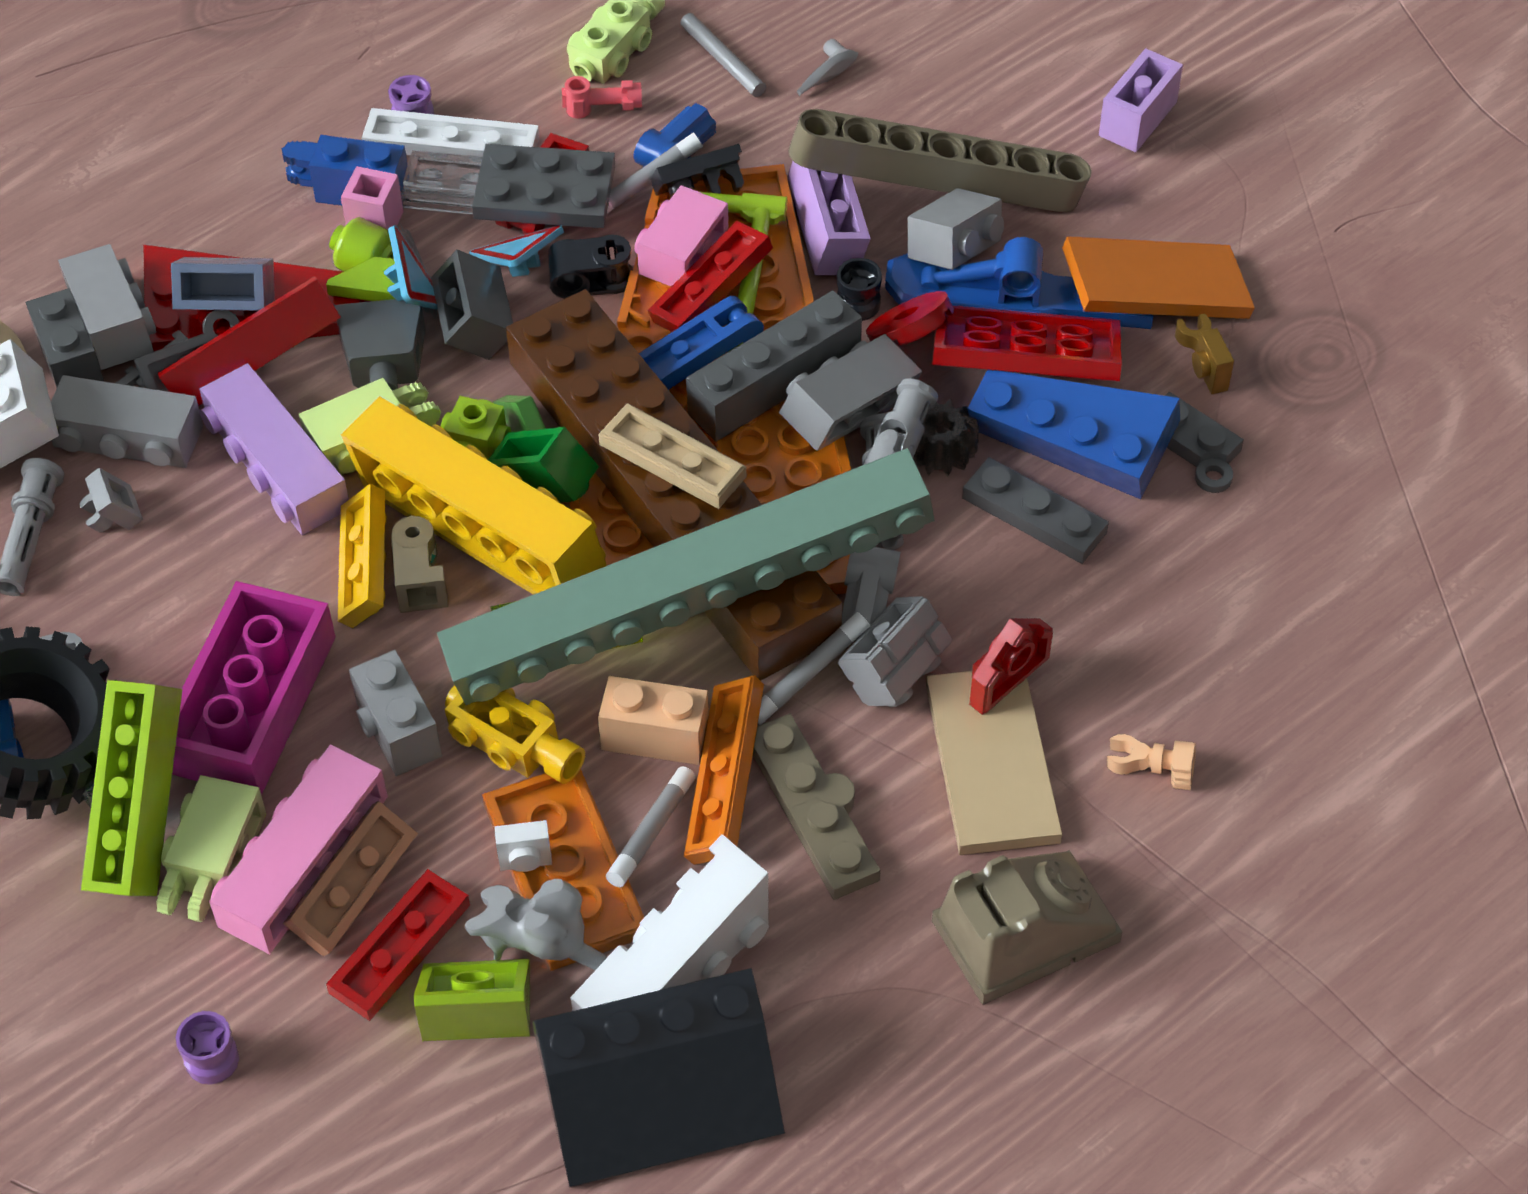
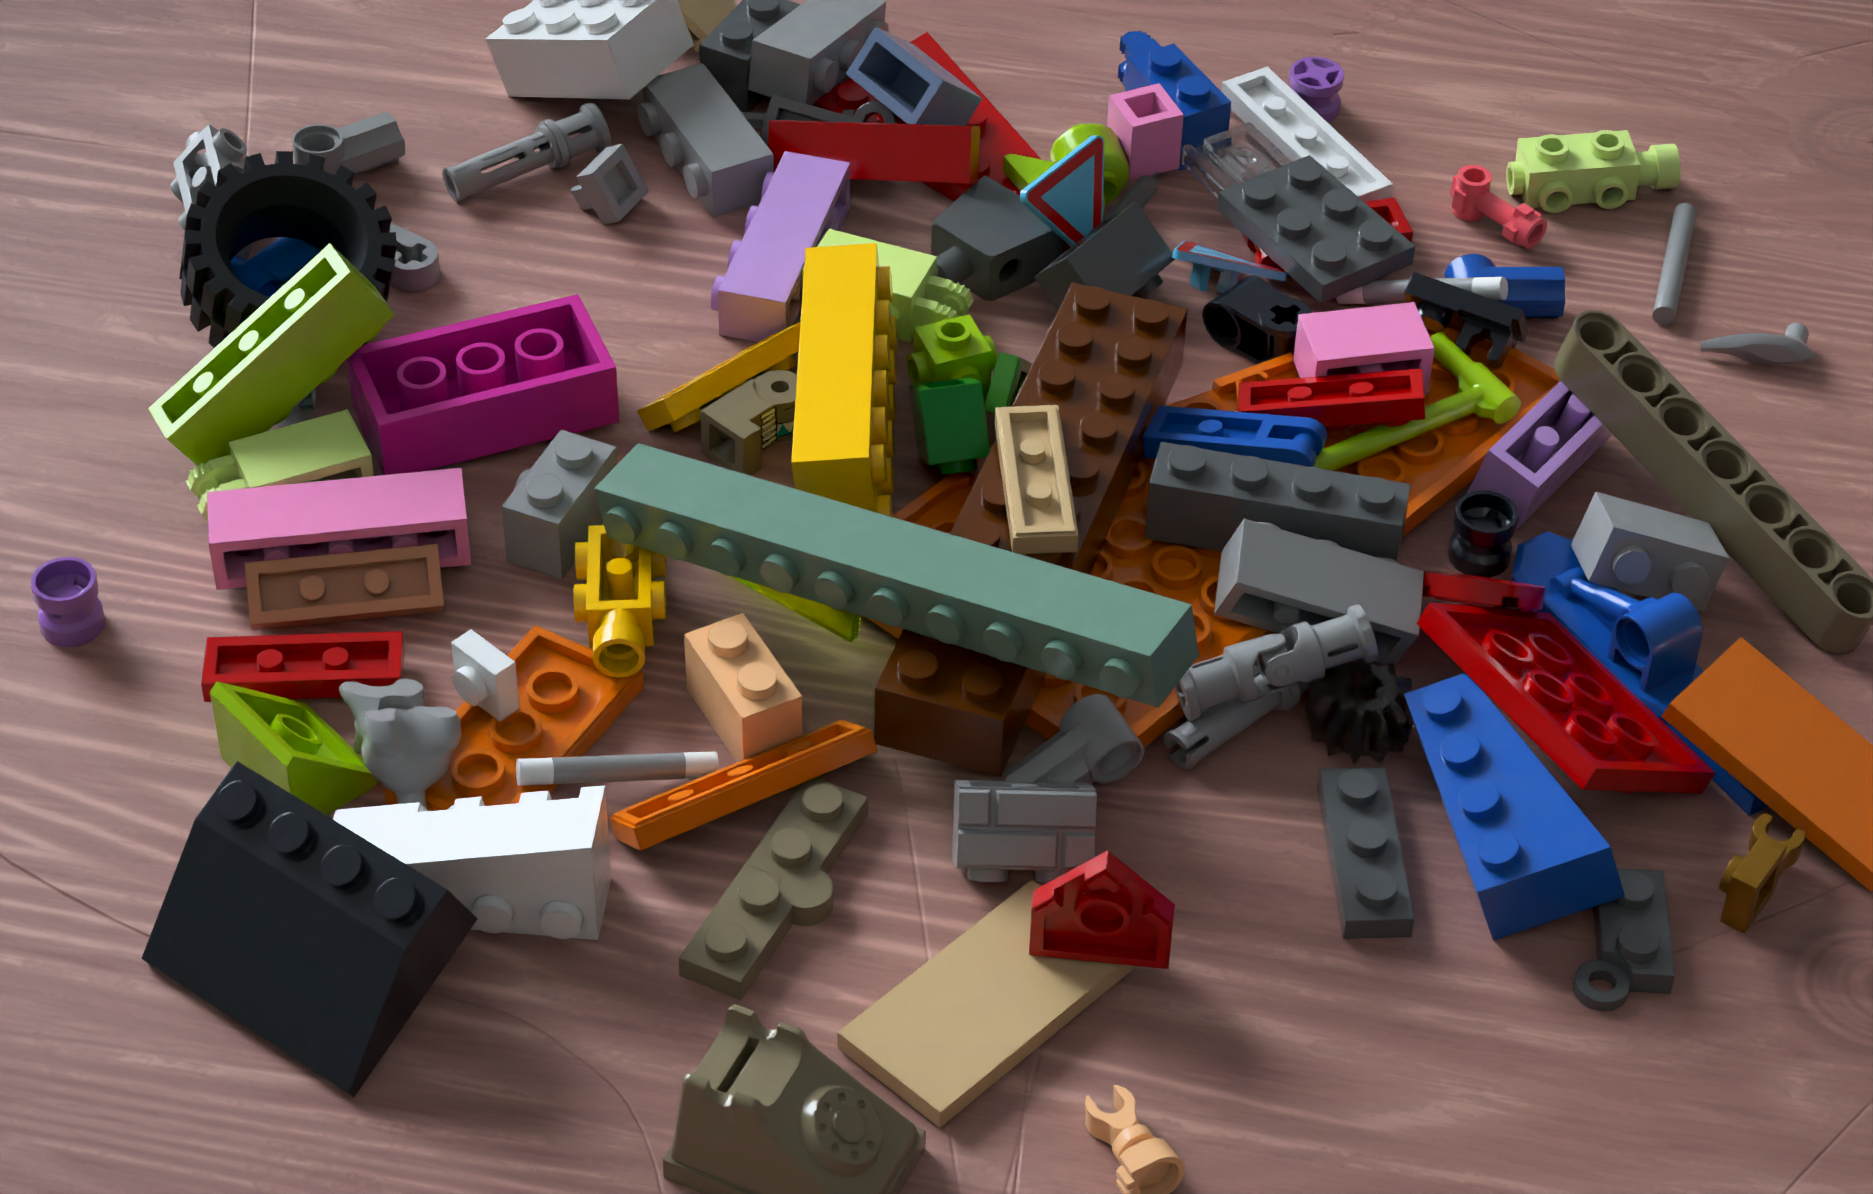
camera: 50 degrees right, 10 degrees down
light grey bar [758,612,870,726] -> none

